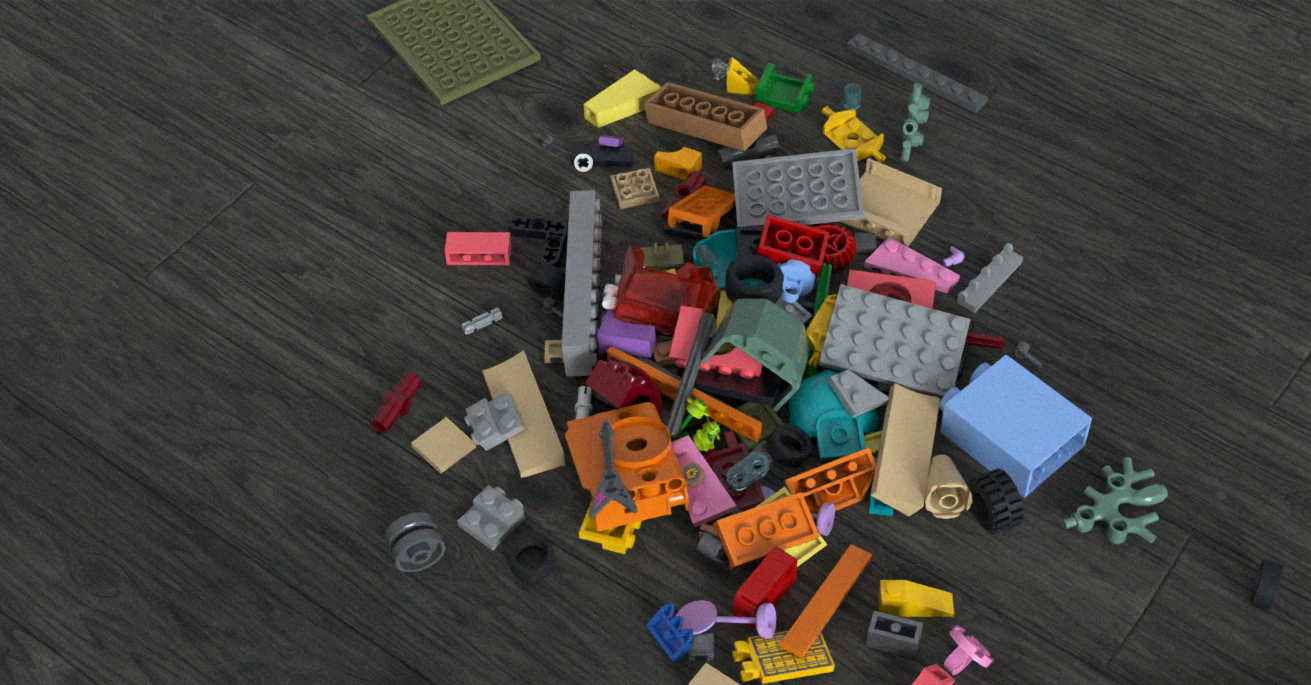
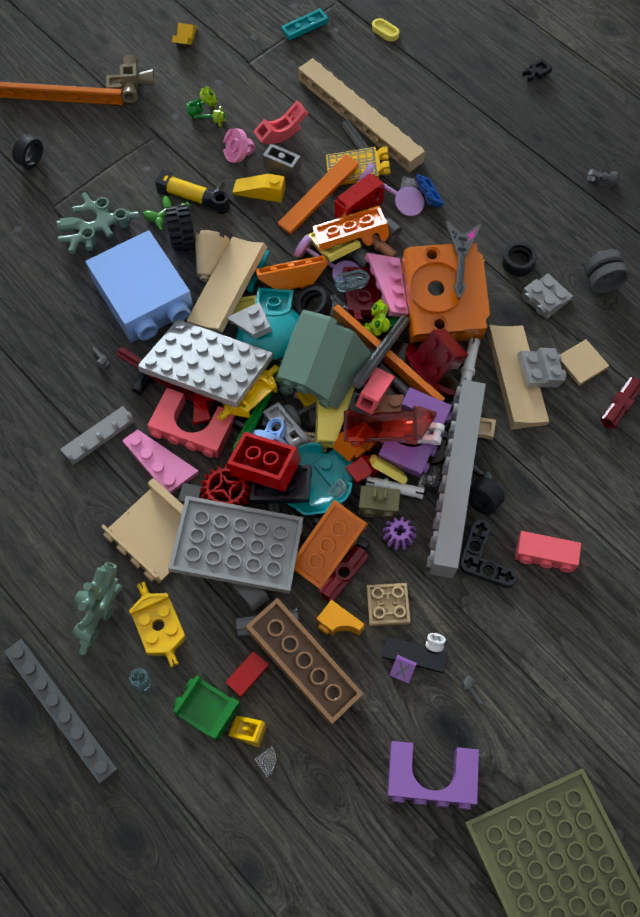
camera: 170 degrees left, 15 degrees up
light grey axle [461,308,503,335] -> none
light yellow slope [584,69,661,128] -> none
tile [681,463,705,488] -> none
black tyre [725,255,784,304] -> none
lavender animal [942,246,964,267] -> none
none -> bright green piece [143,196,190,231]
none -> piece [155,170,230,214]
none -> medium lavender gear [383,517,416,550]
none -> medium lavender arch [387,741,479,810]

